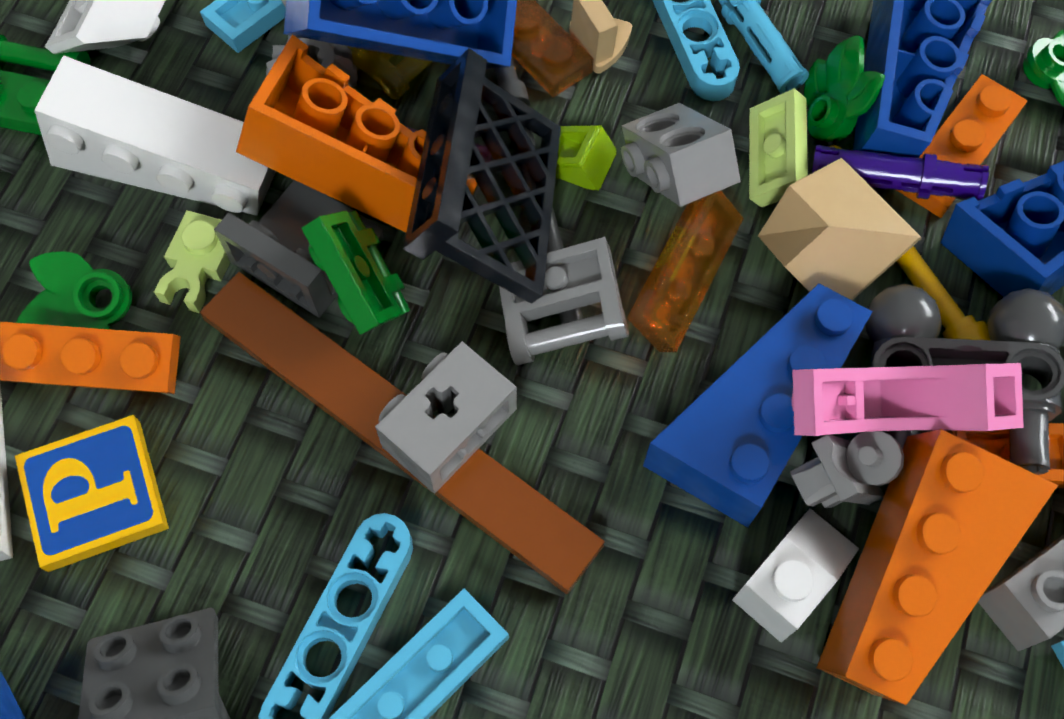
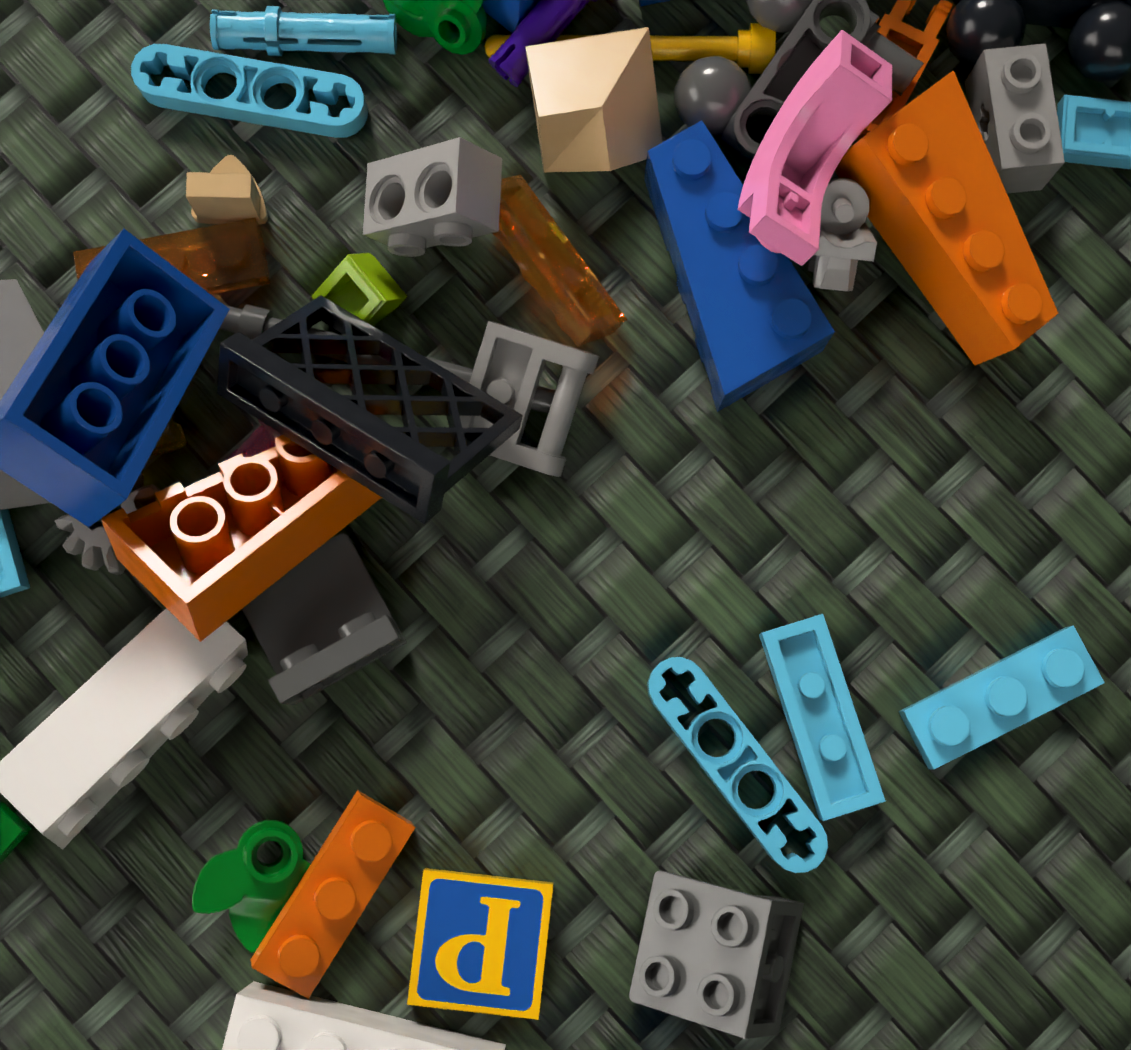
camera: 60 degrees left, 15 degrees up
yellowish green plate [154,210,230,313] -> none
dark orange tile [200,272,605,595] -> none
green plate [301,210,411,335] -> none
light grey brick [375,341,517,494] -> none
white slope [732,509,859,643] -> none
yellowish green plate [749,88,808,207] -> none

